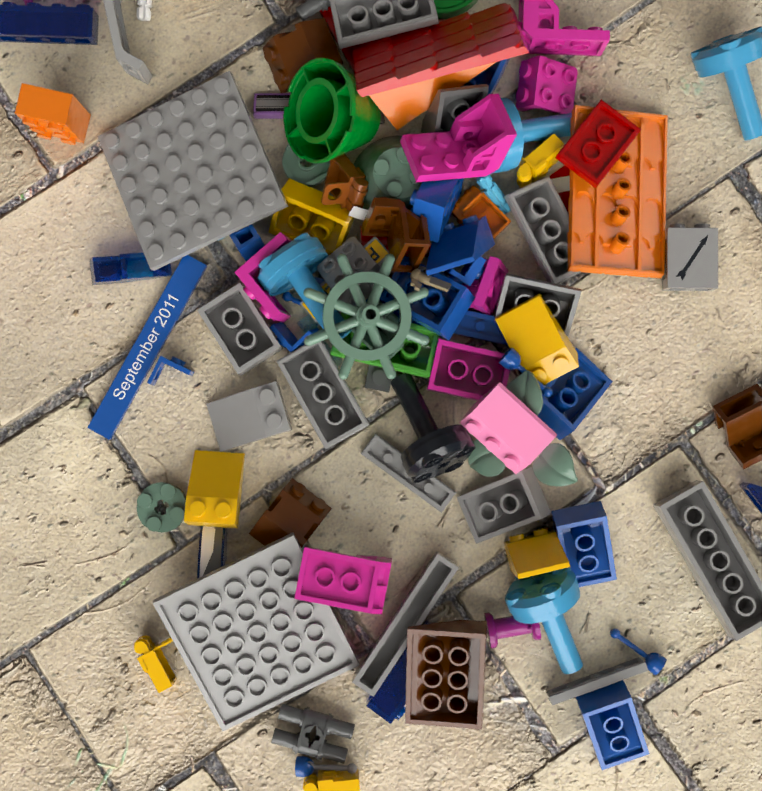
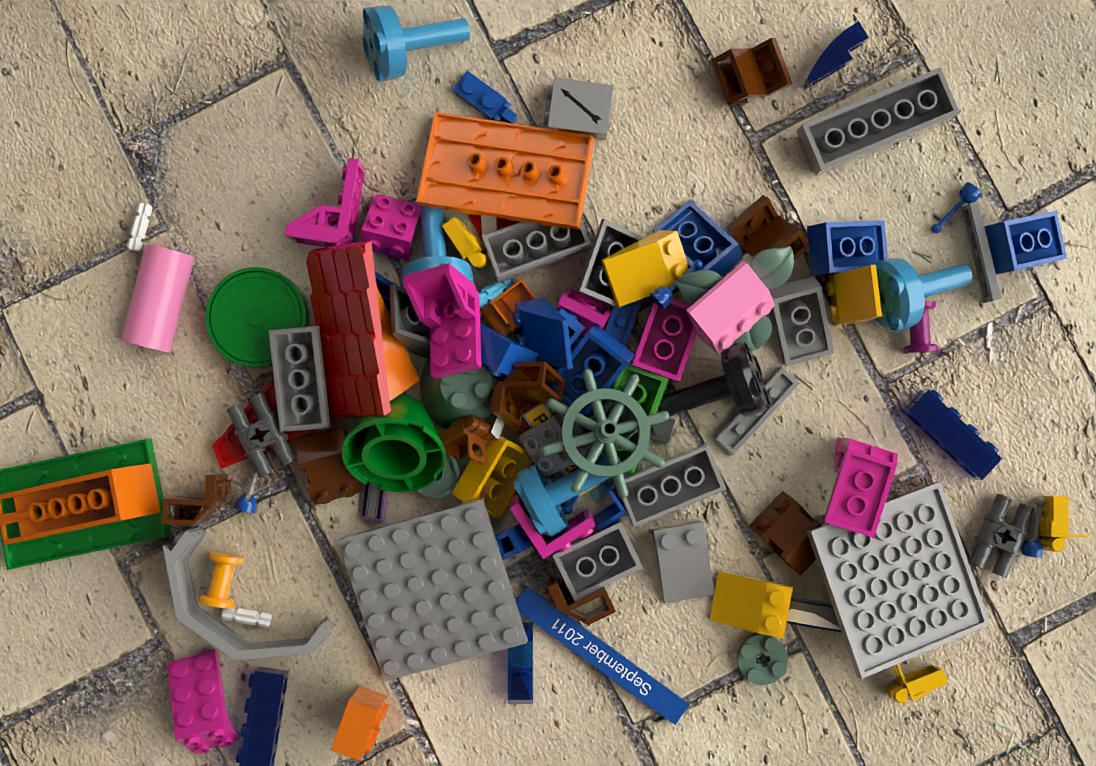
camera: 85 degrees left, 0 degrees up
blue bracket [147,356,194,386] -> none
light grey brick [352,551,459,697] -> none
reddish brown slope [405,620,487,729] -> none
dark tan piece [410,266,451,292] -> none
red tile [555,99,642,189] -> none
none -> blue hinge [453,70,517,123]
none -> reddish brown piece [545,578,616,625]
none -> reddish brown piece [726,195,811,260]

